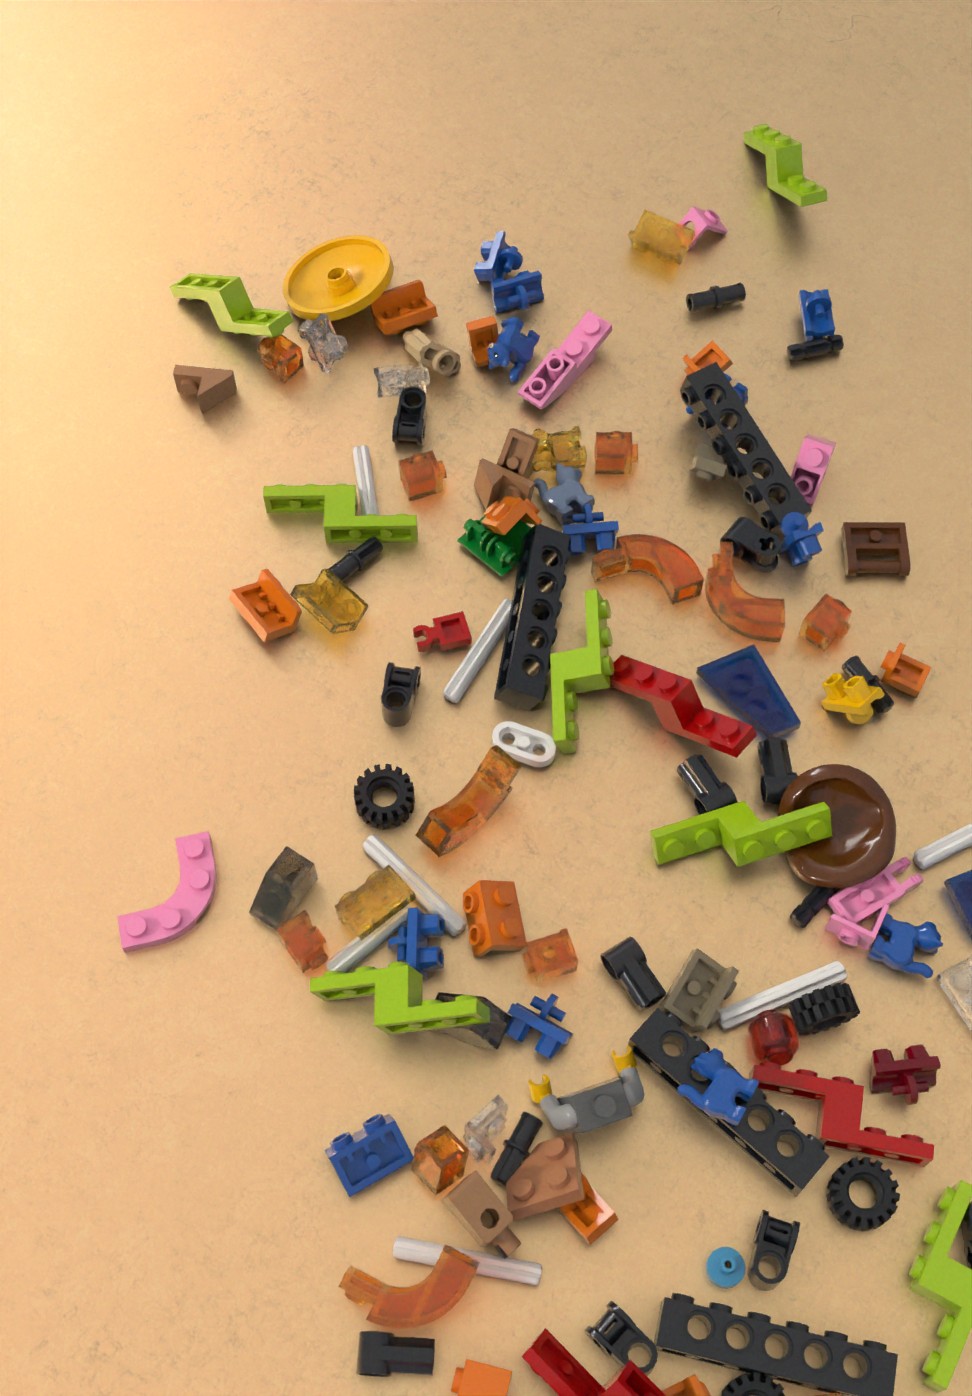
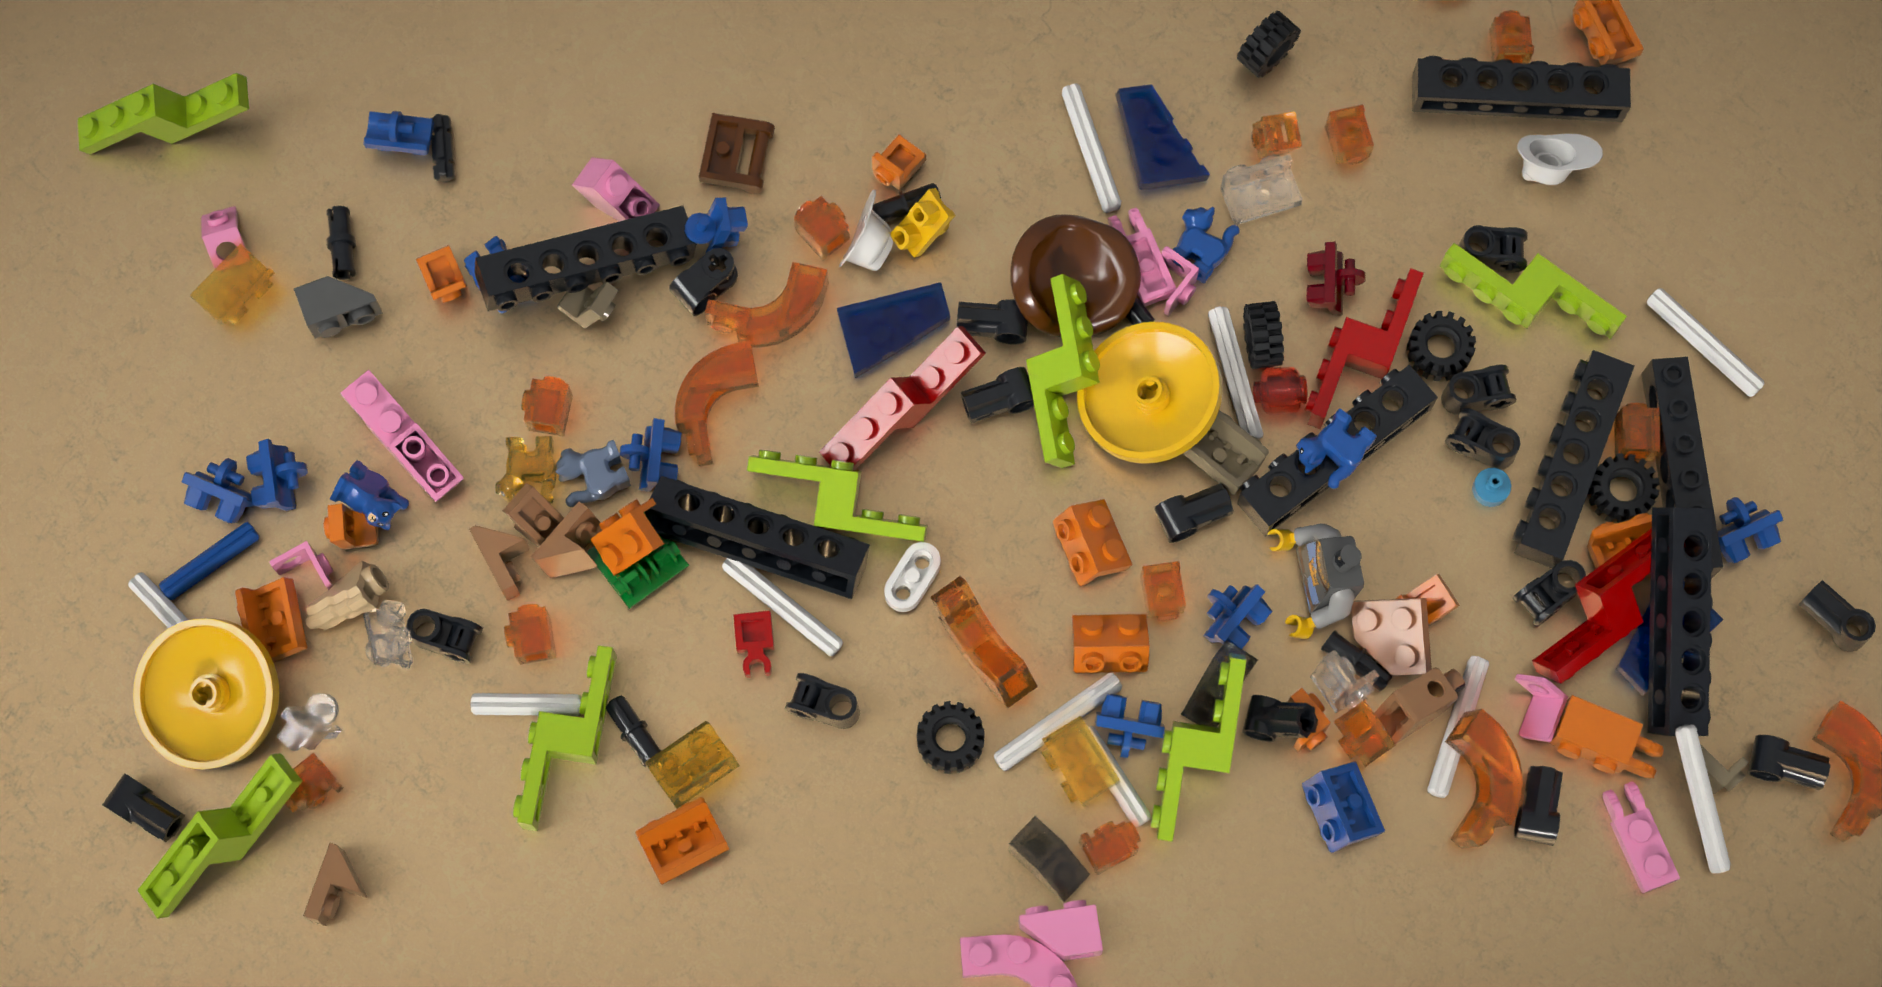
camera: 80 degrees left, 10 degrees up
none -> black piece [102,773,185,842]
none -> white axle [128,572,188,628]
none -> blue axle [159,522,259,600]
none -> bright pink bracket [269,541,334,590]
none -> dark grey slope [294,276,383,339]
none -> medium nougat slope [469,525,530,601]
none -> white piece [839,189,893,271]
none -> bright pink slope [1018,900,1103,961]
none -> orange bracket [1053,499,1133,586]
none -> yellow dish [1077,322,1223,463]
none -> black piece [1242,695,1318,742]
none -> orange bracket [1288,688,1331,752]
none -> black piece [1441,364,1517,415]
none -> bright pink bracket [1515,674,1568,742]

